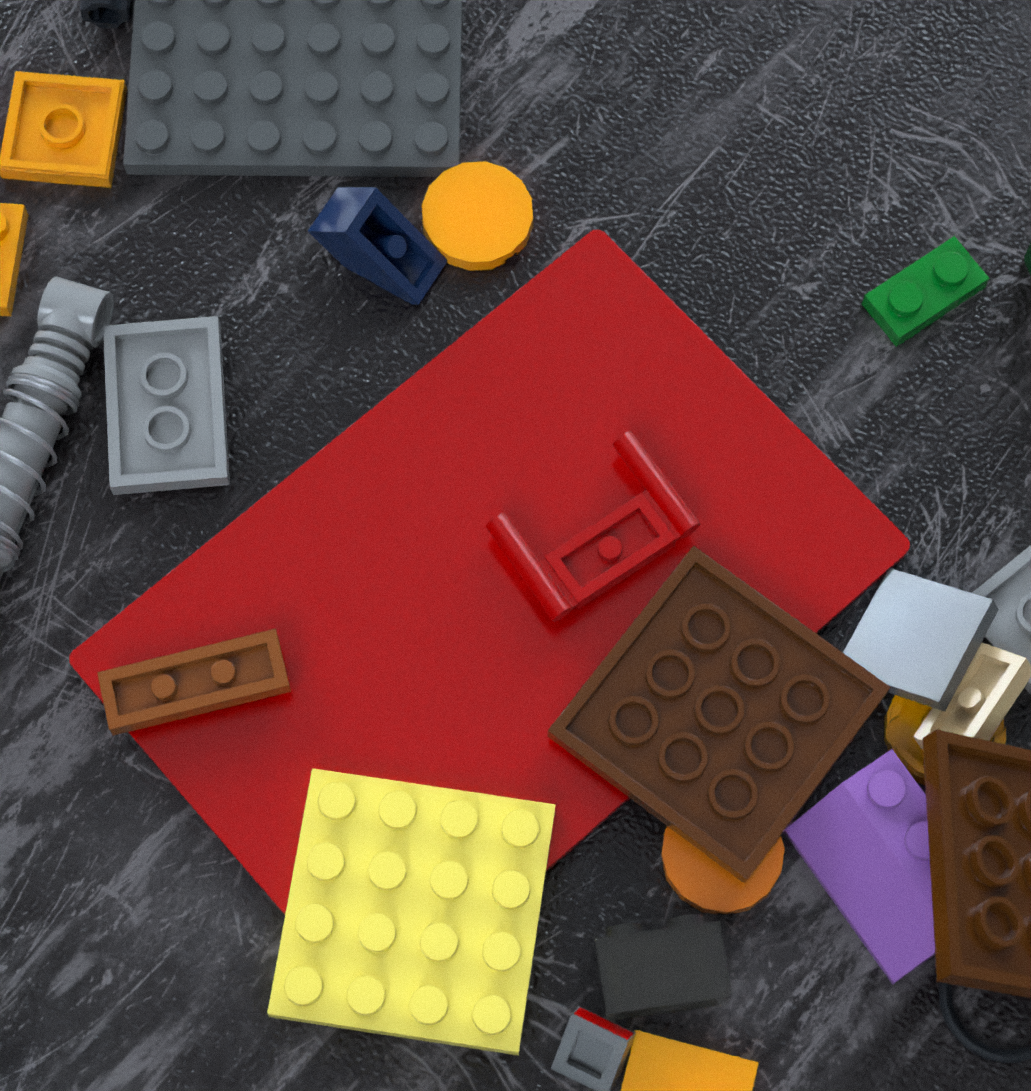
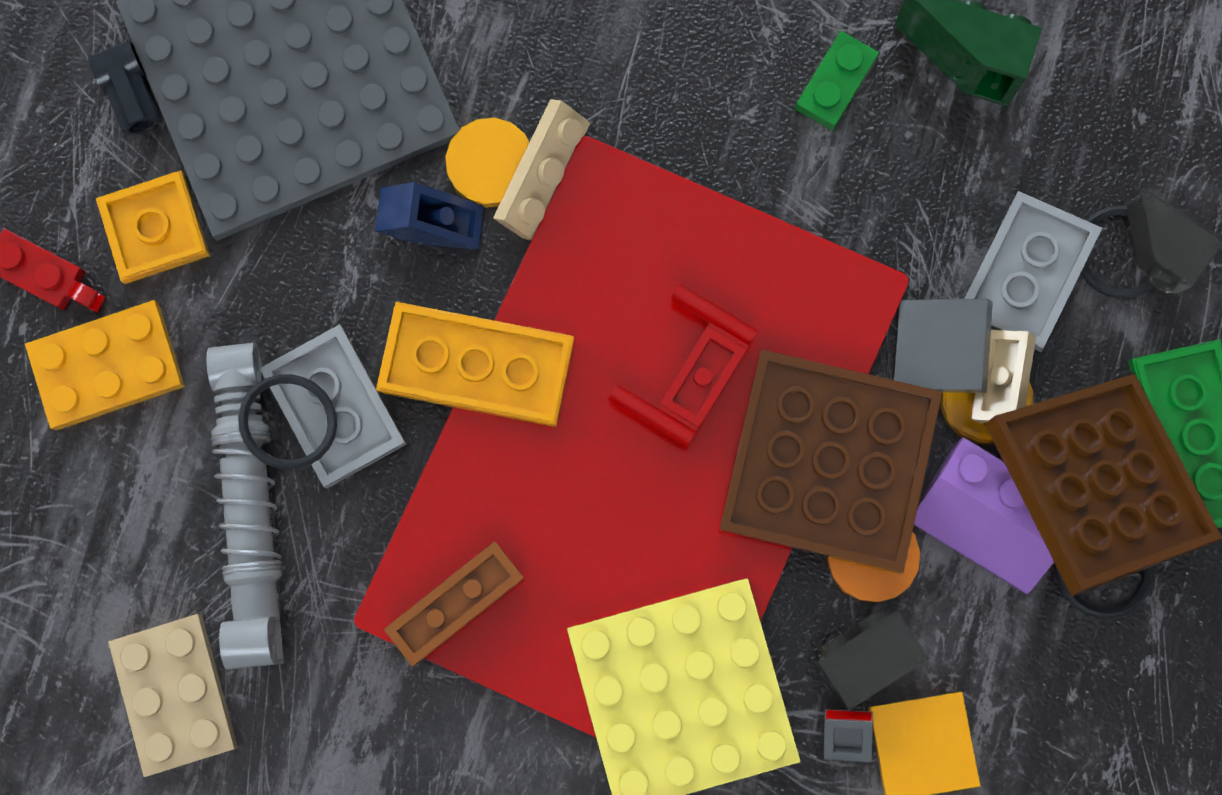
camera: 20 degrees left, 10 degrees up
none -> black tyre [238,374,337,469]
none -> light orange tile [376,302,575,427]
none -> tan plate [493,99,590,240]

